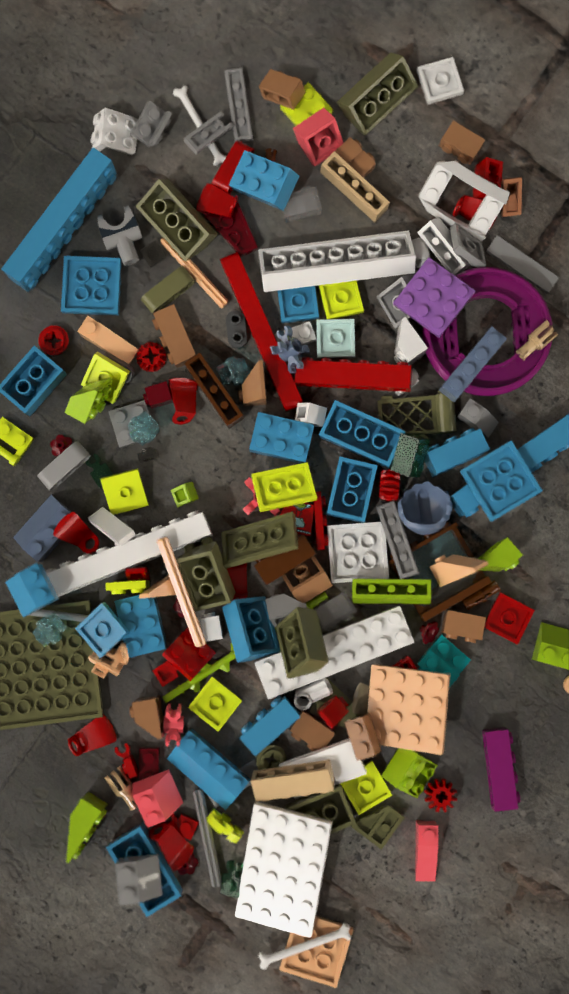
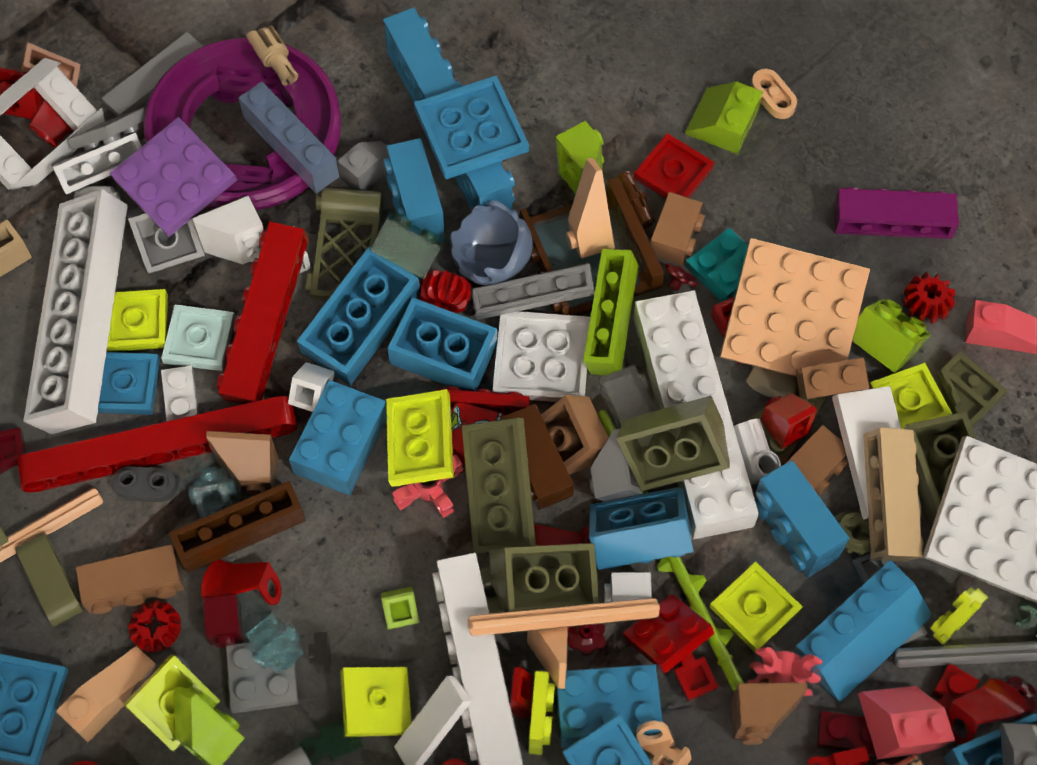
camera: 80 degrees left, 20 degrees down
sand blue pin [270,326,310,373] -> none

